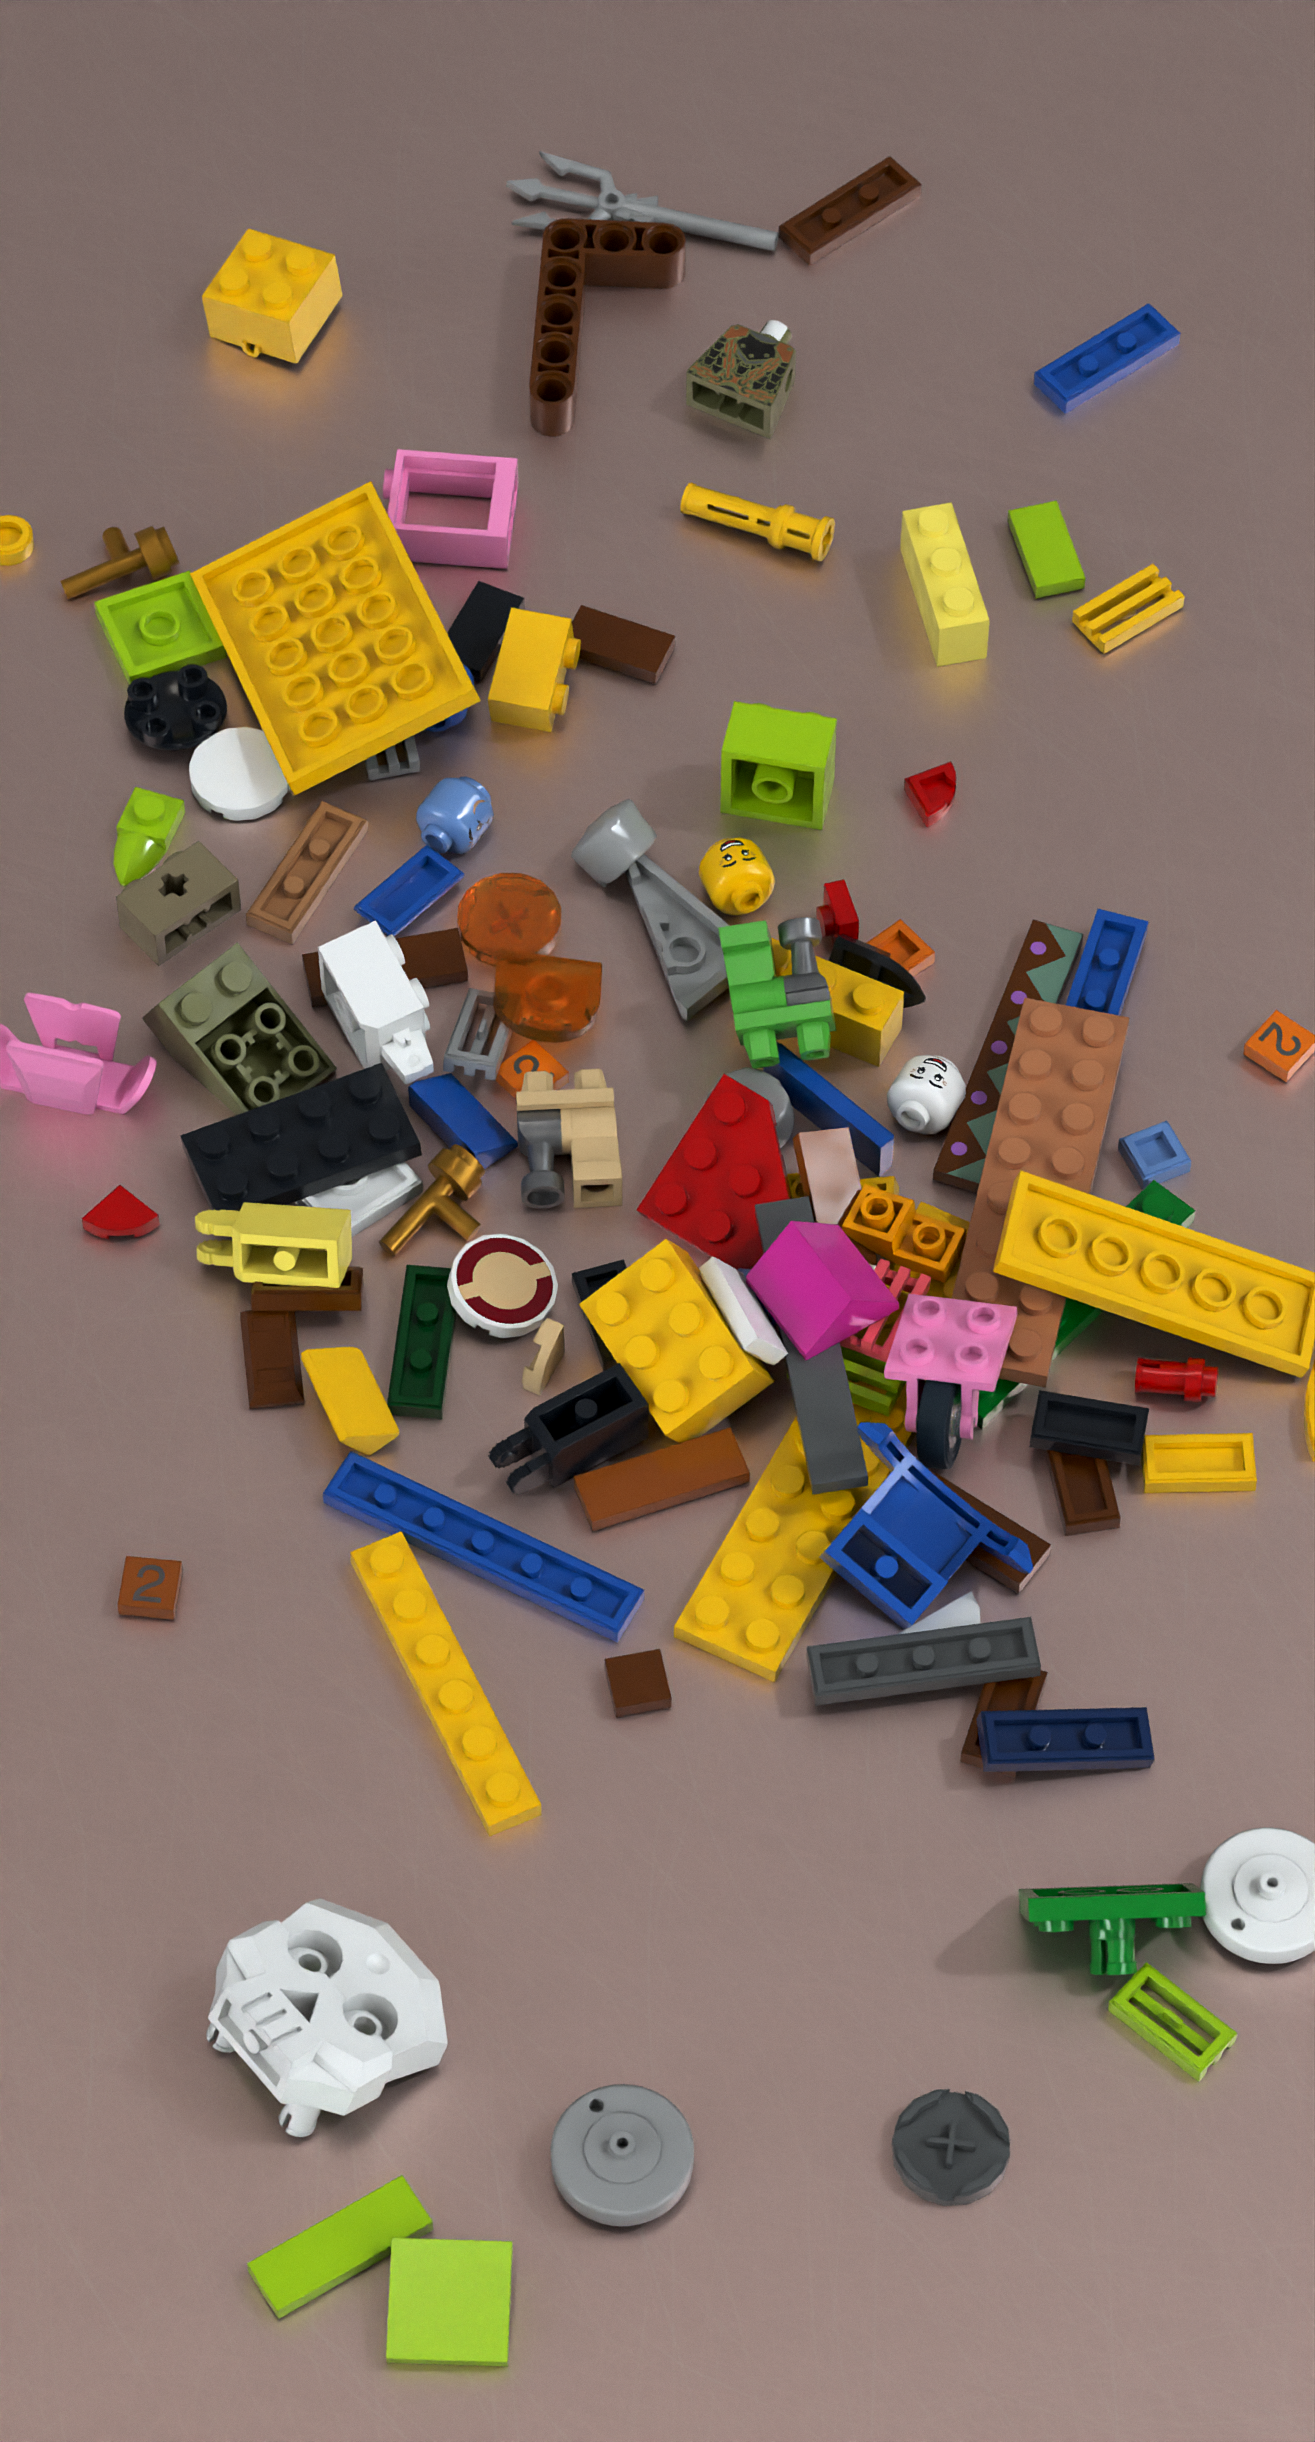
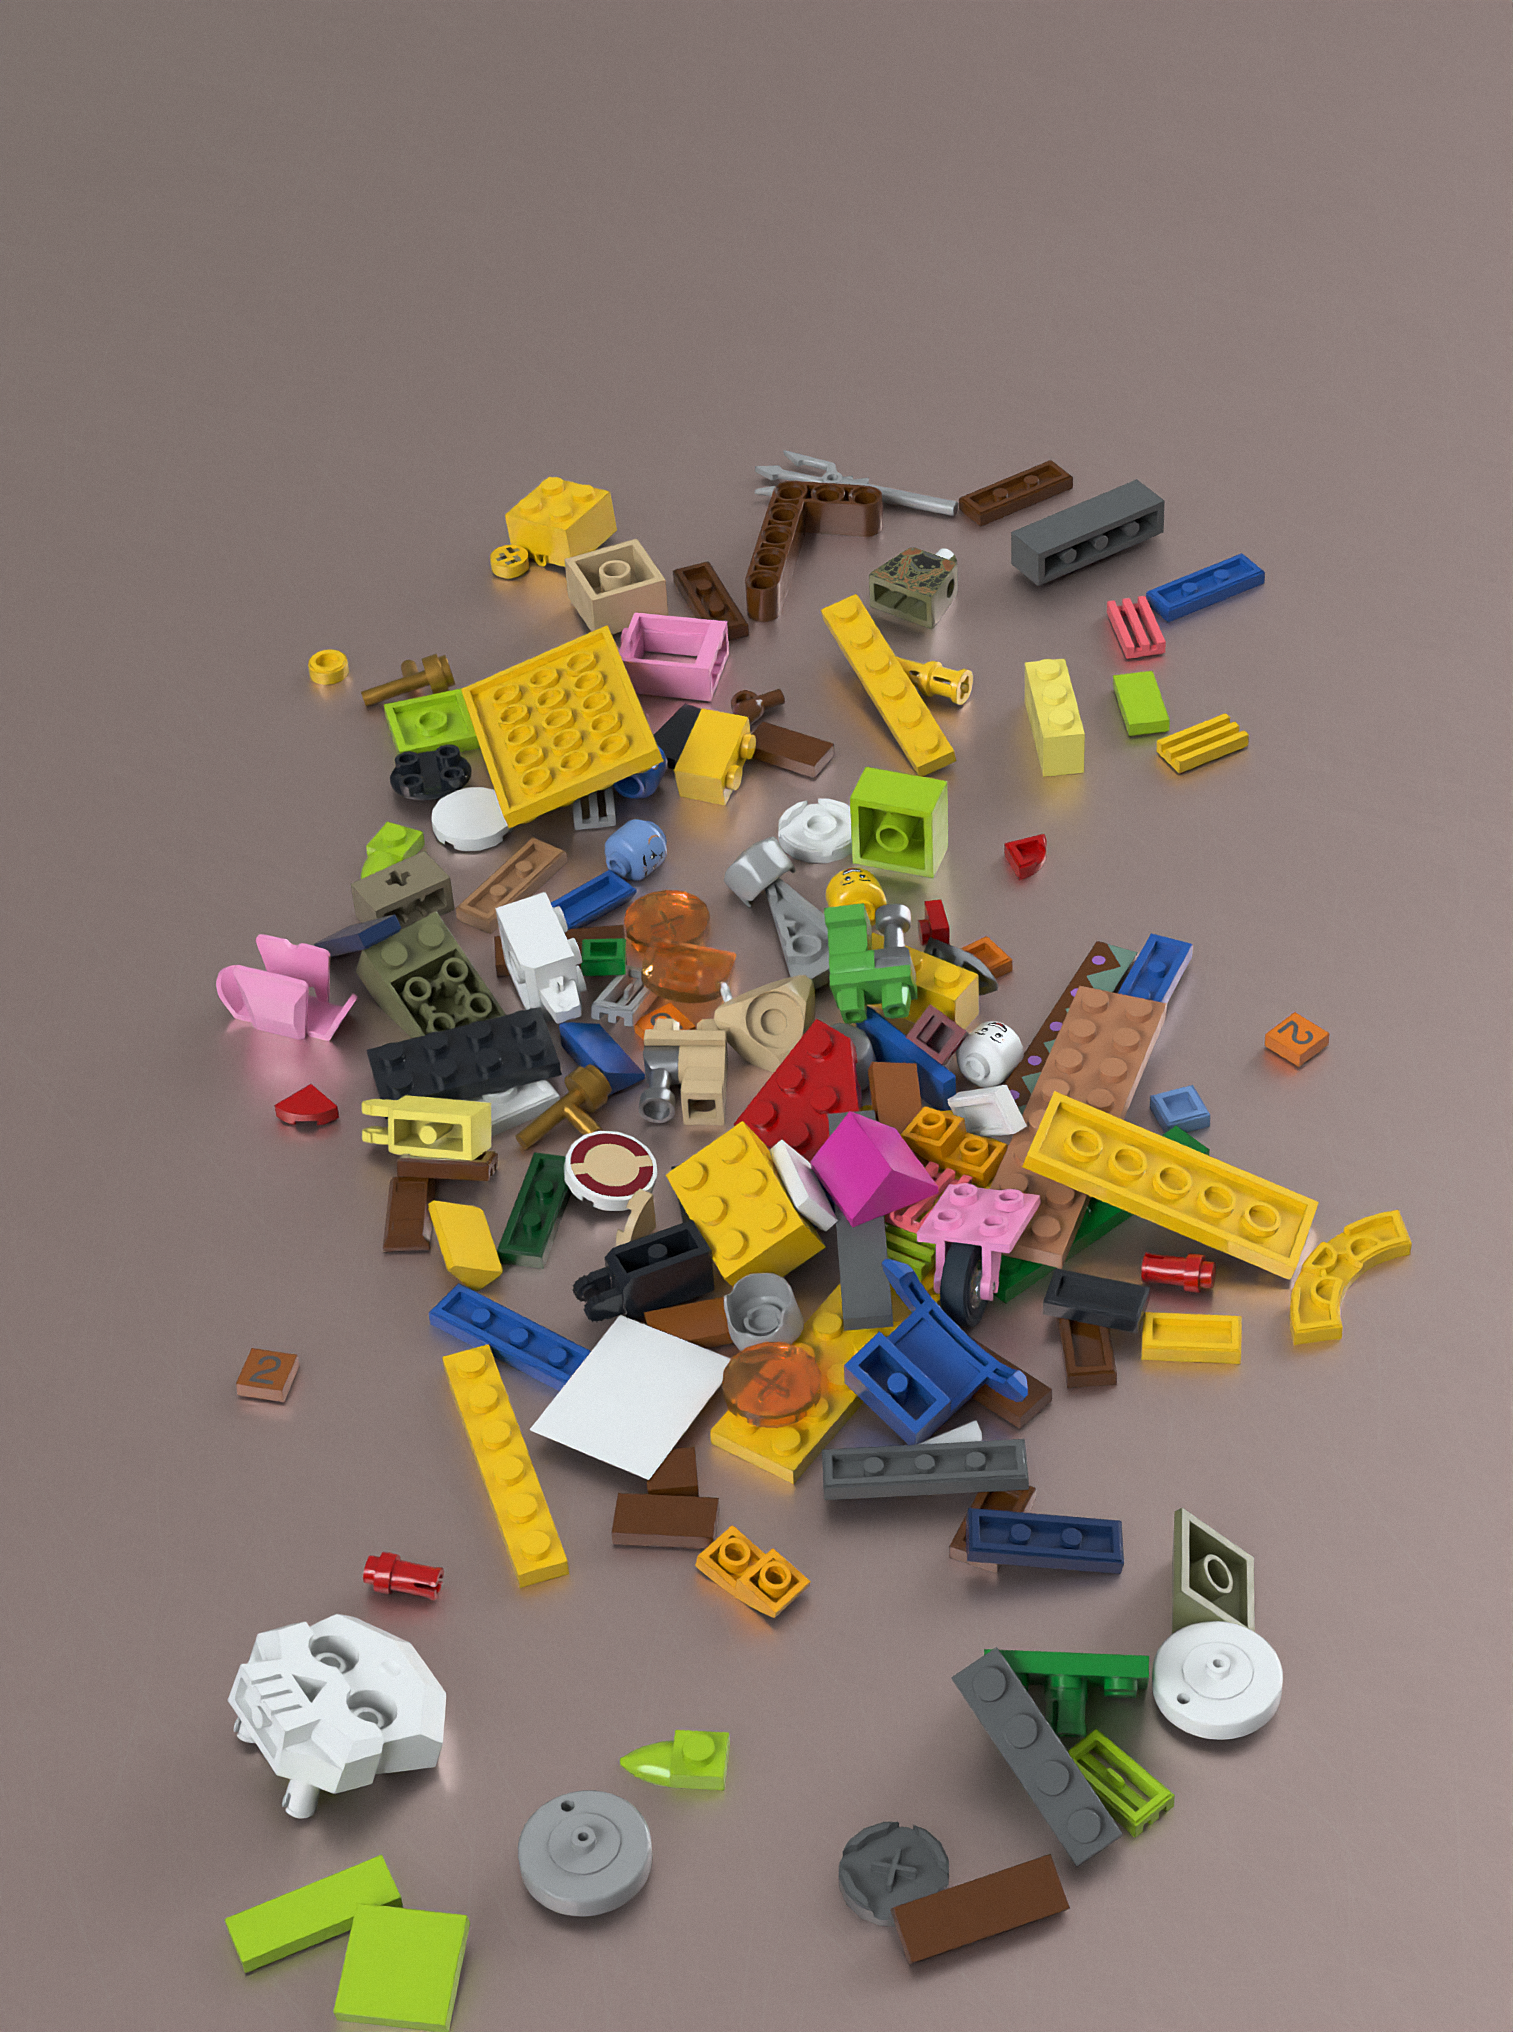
camera: 10 degrees right, 15 degrees down
none -> dark blue tile [314,915,402,957]
none -> red animal [363,1551,444,1601]
none -> yellow tile [490,545,529,579]
none -> white sticker [530,1315,738,1480]
none -> tan brick [564,539,668,636]
none -> green tile [581,938,627,976]
none -> reddish brown tile [611,1493,720,1549]
none -> lime plate [620,1730,730,1790]
none -> reddish brown tile [673,561,749,641]
none -> light orange slope [695,1525,811,1618]
none -> tan hat [714,975,815,1073]
none -> clear orange tile [722,1342,822,1428]
none -> light grey hair [724,1273,804,1356]
none -> reddish brown animal [731,689,785,726]
none -> white tile [778,799,852,863]
none -> yellow plate [821,594,957,777]
none -> reddish brown tile [890,1854,1070,1965]
none -> dark red leg [906,1004,970,1065]
none -> white tile [947,1085,1027,1137]
none -> dark grey plate [951,1647,1123,1867]
none -> dark grey brick [1011,479,1165,586]
none -> coral tile [1107,596,1166,659]
none -> olive slope [1172,1508,1255,1634]

